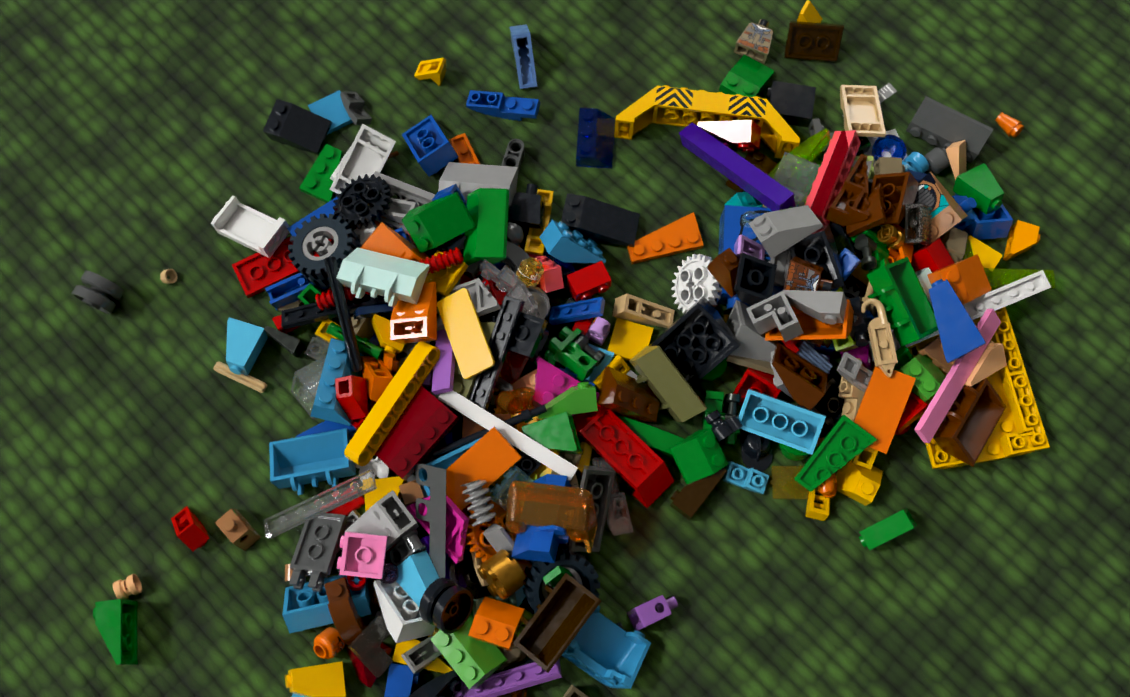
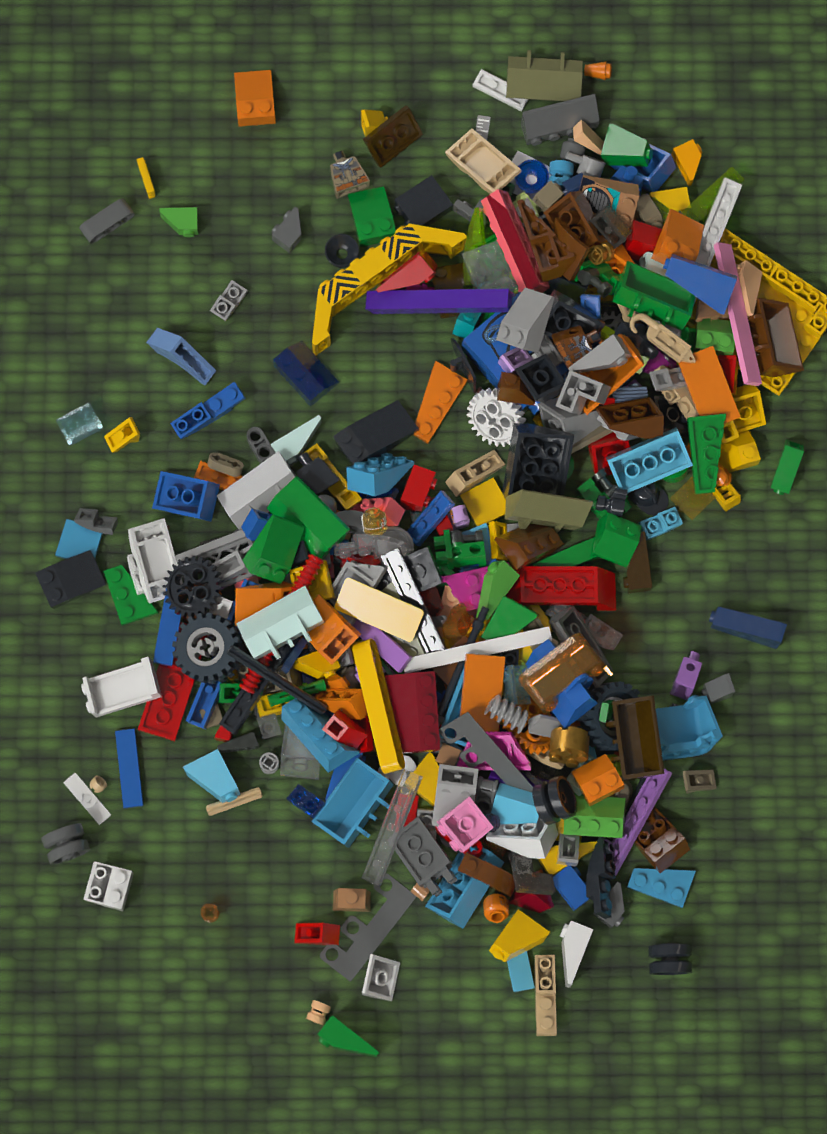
camera: 50 degrees left, 5 degrees up
none -> clear light blue bracket [56,403,103,446]
none -> white piece [63,773,111,825]
none -> white slope [83,861,134,911]
none -> blue tile [115,729,143,809]
none -> clear orange bush [201,904,219,923]
none -> dark tan beam [207,453,244,477]
none -> light grey slope [210,280,248,321]
none -> light grey wheel [259,753,279,774]
none -> light aqua slope [270,415,321,466]
none -> dark grey slope [271,207,302,253]
none -> clear blue slope [286,784,326,819]
none -> dark grey piece [320,873,417,982]
none -> black piece [325,234,359,268]
none -> white slope [362,954,400,1001]
none -> black shield [450,338,476,394]
none -> white tile [473,69,528,112]
none -> olive piece [506,50,583,101]
none -> light grey piece [565,152,606,178]
none -> dark grey slope [701,673,735,705]
none -> dark blue slope [709,606,787,649]
none -> yellow slope [732,385,766,433]

